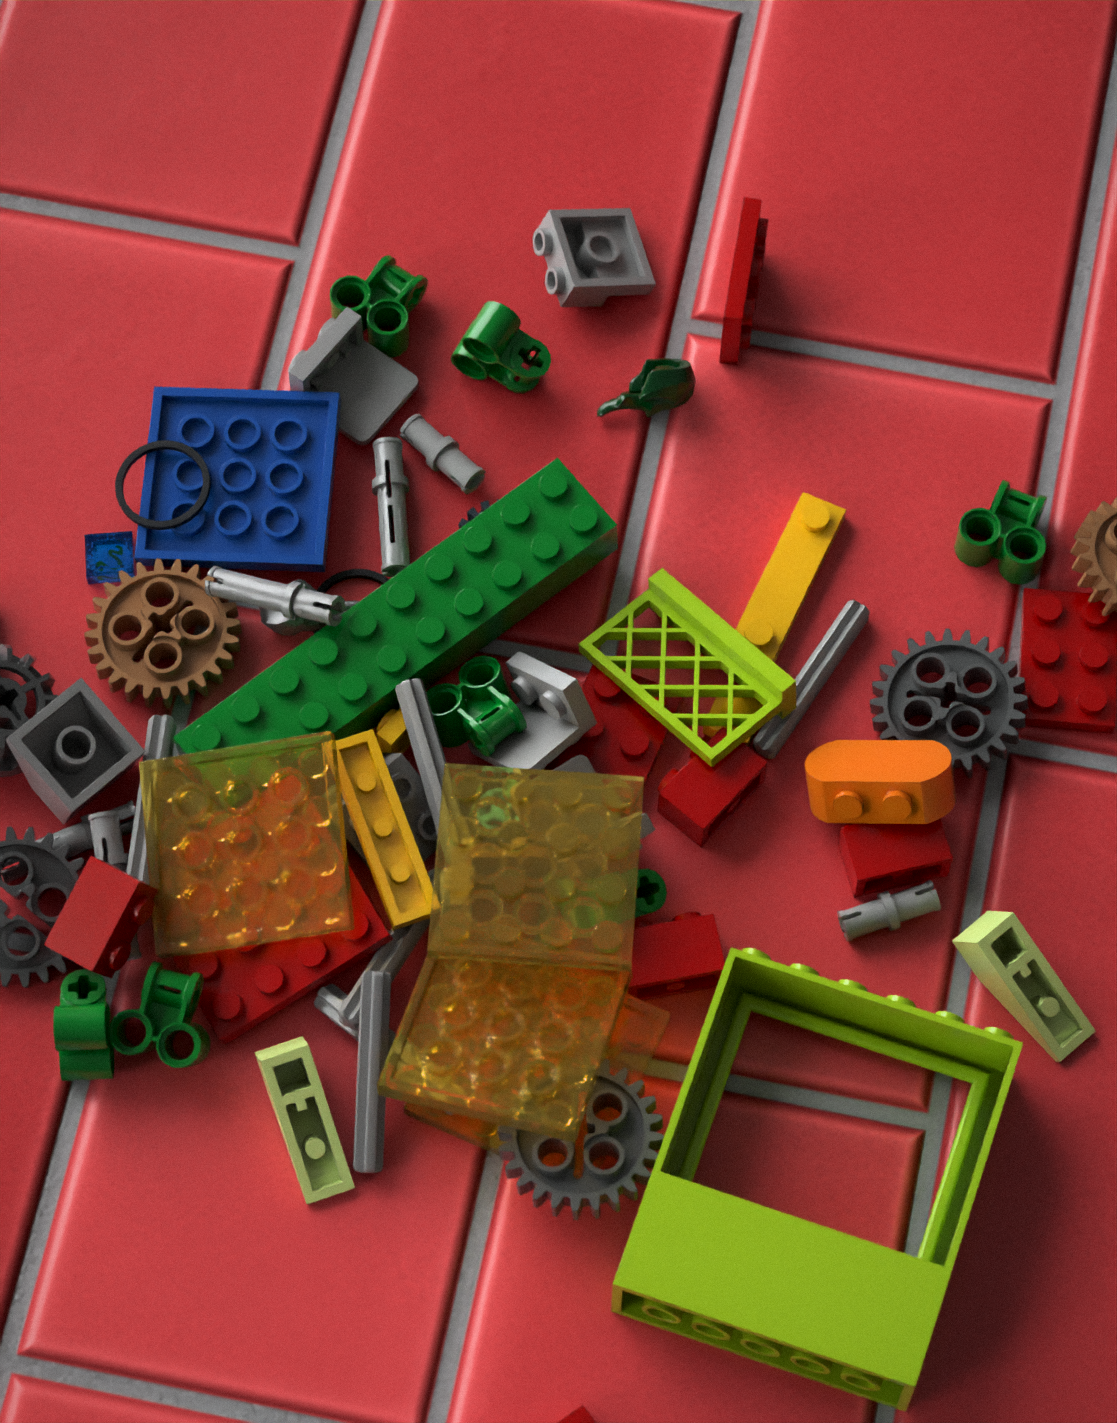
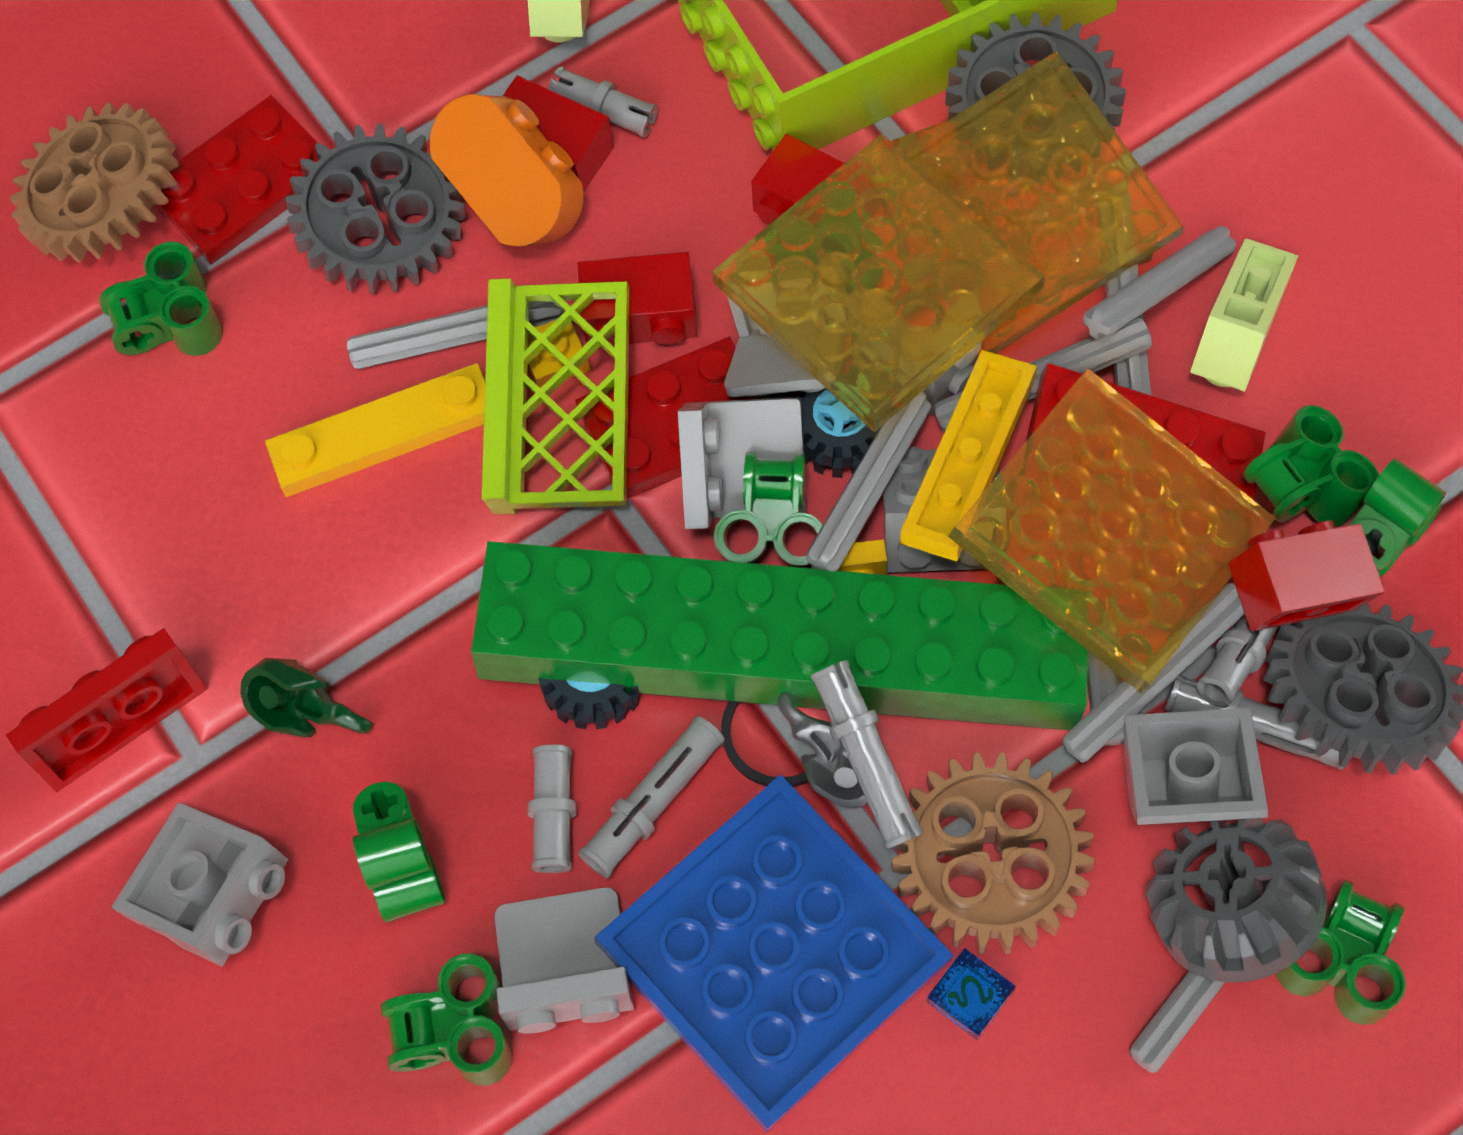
camera: 130 degrees left, 0 degrees up
black piece [115,440,211,530] -> none

